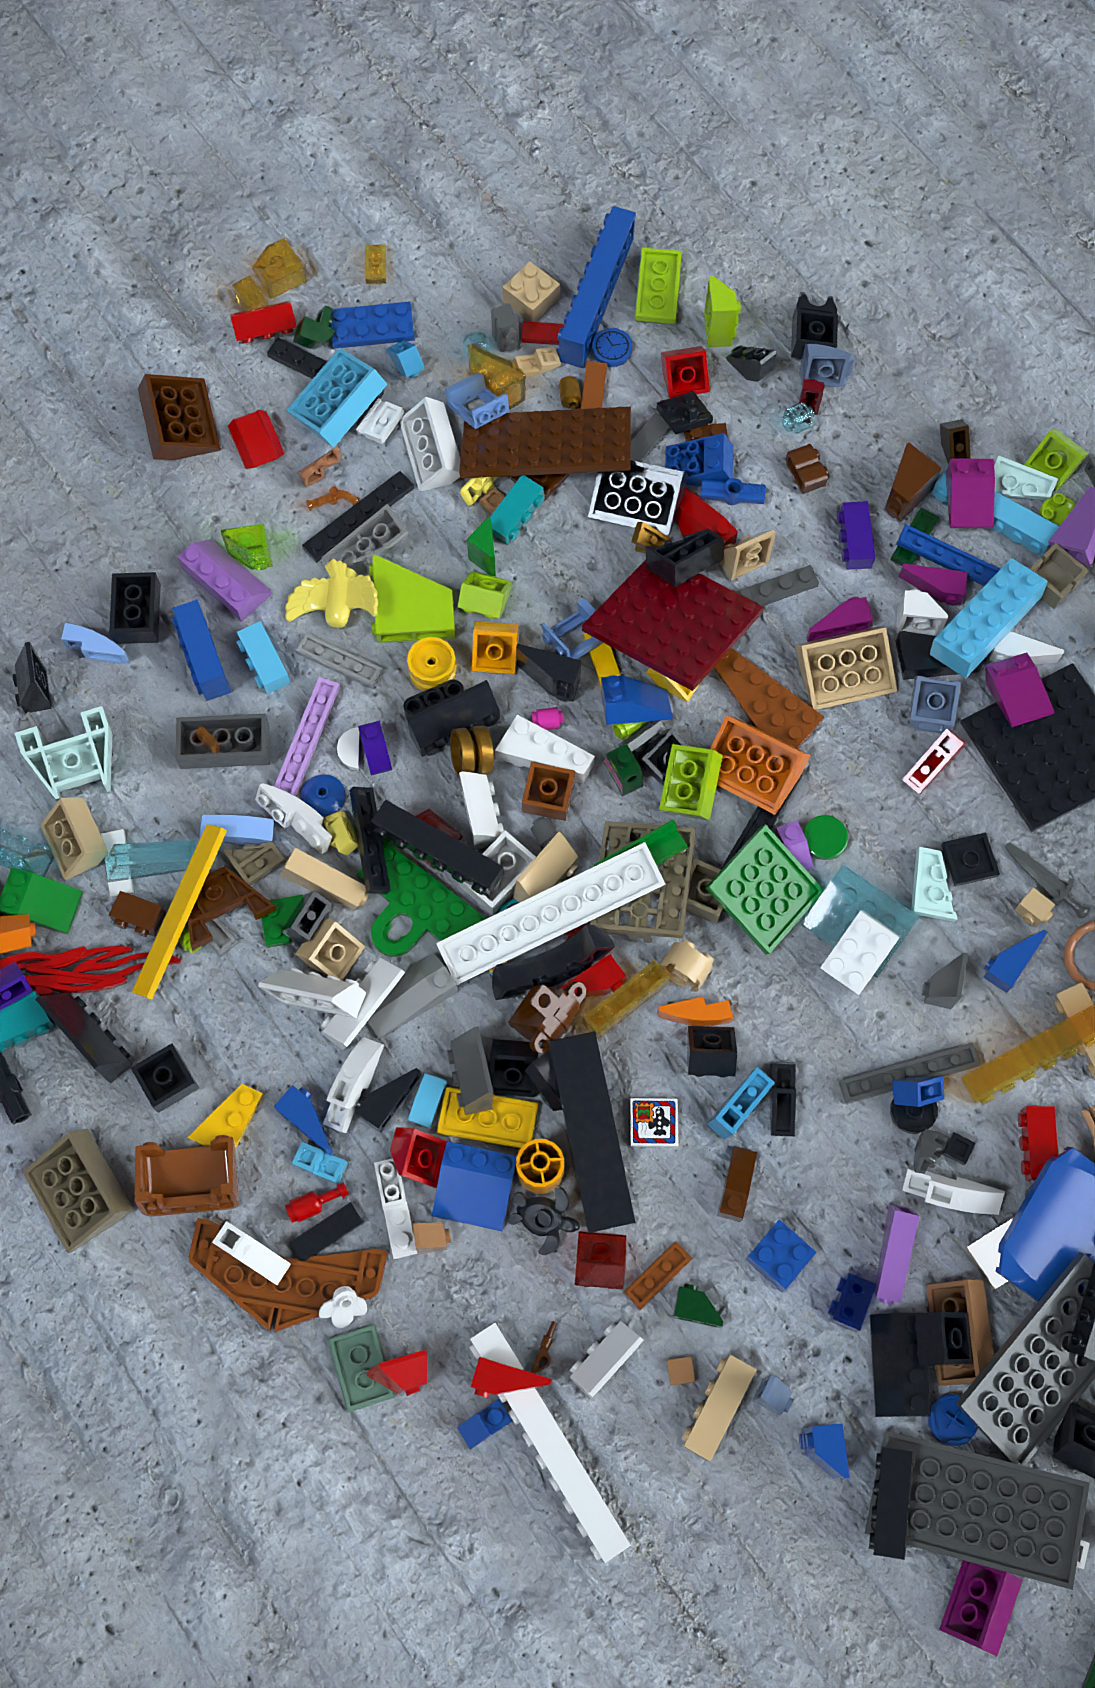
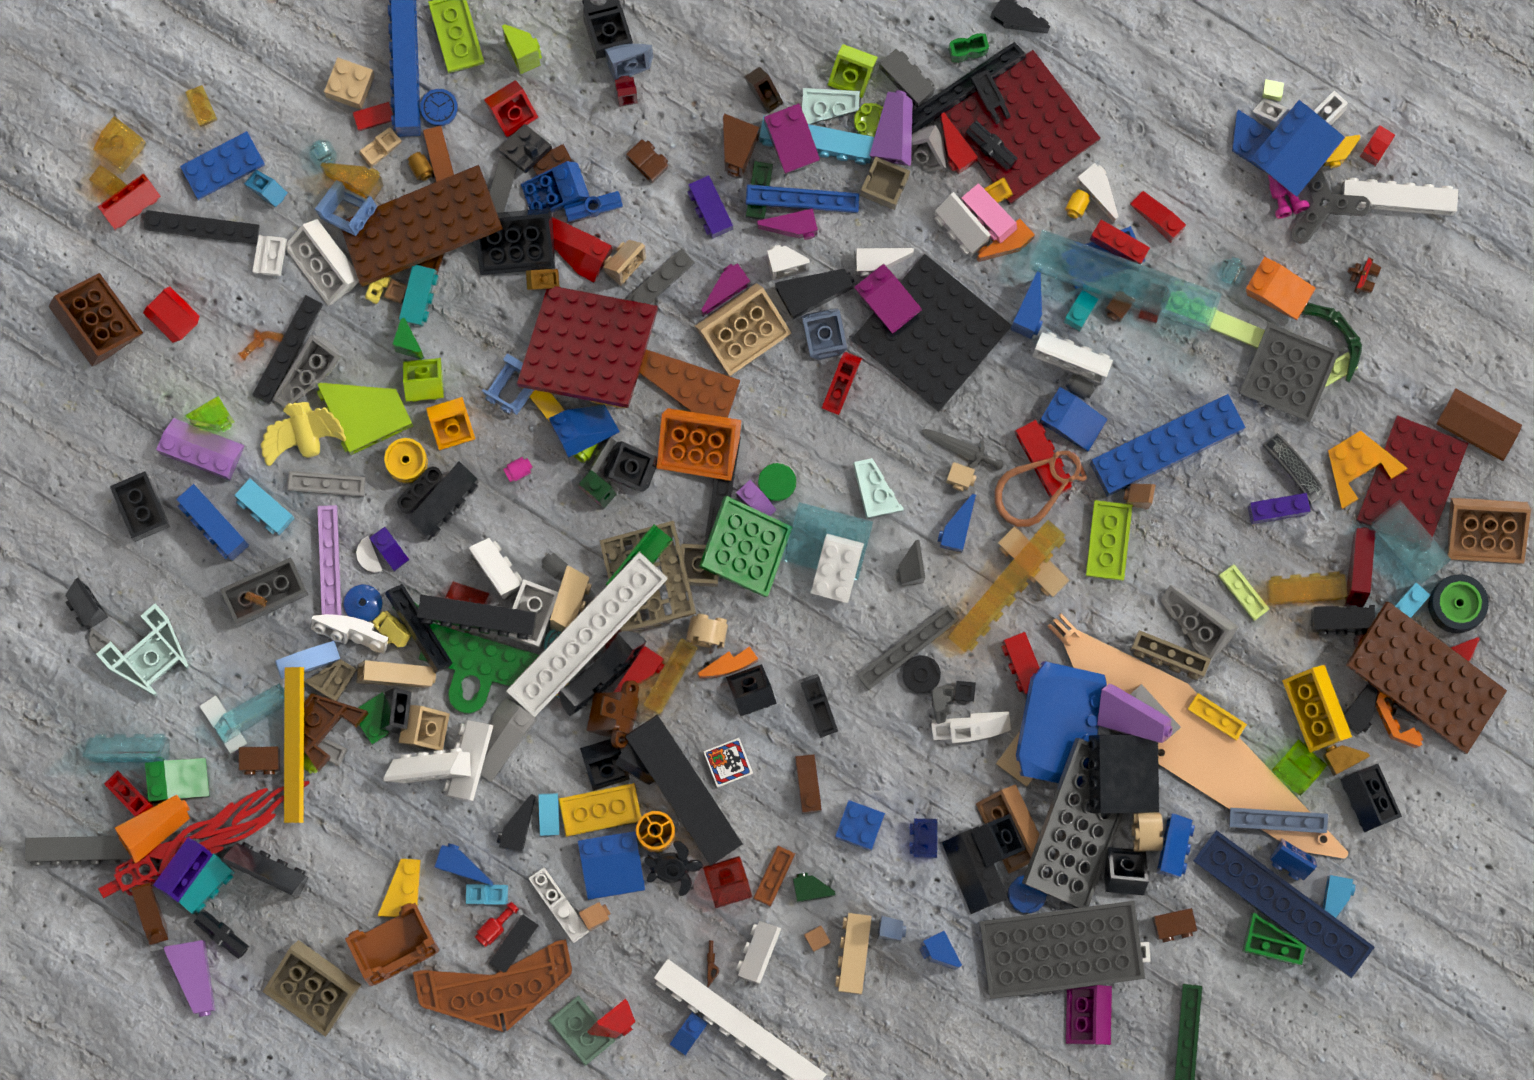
camera: 25 degrees left, 10 degrees up
tan slope [40,798,108,880] -> none
light blue slope [61,623,129,664] -> none
black brick [130,1043,200,1113] -> none
white slope [212,1221,291,1285] -> none
medium azure slope [286,348,387,448] -> none
dark green brick [293,305,335,349] -> none
nougat slope [298,446,342,487] -> none
white plate [319,1286,367,1328] -> none
white slope [323,1037,384,1133] -> none
red slope [390,1127,447,1188] -> none
dark grey slope [447,1026,493,1115] -> none
pearl gold wheel [450,726,494,778] -> none
red slope [470,1357,552,1398] -> none
dark grey brick [491,303,519,352] -> none
white wedge [495,715,595,784] -> none
black slope [516,643,581,702] -> none
dark orange brick [522,762,575,821] -> none
black wedge [645,529,723,587] -> none
lime slope [659,744,723,821] -> none
dark azure slope [707,1067,775,1140] -> none
black slope [726,345,777,382] -> none
clear light blue head [782,402,814,434] -> none
black brick [869,1447,913,1560] -> none
medium lavender slope [874,1203,919,1305] -> none
blue slope [892,1076,945,1107] -> none
medium azure brick [930,558,1048,678] -> none
black plate [941,832,1000,887] -> none

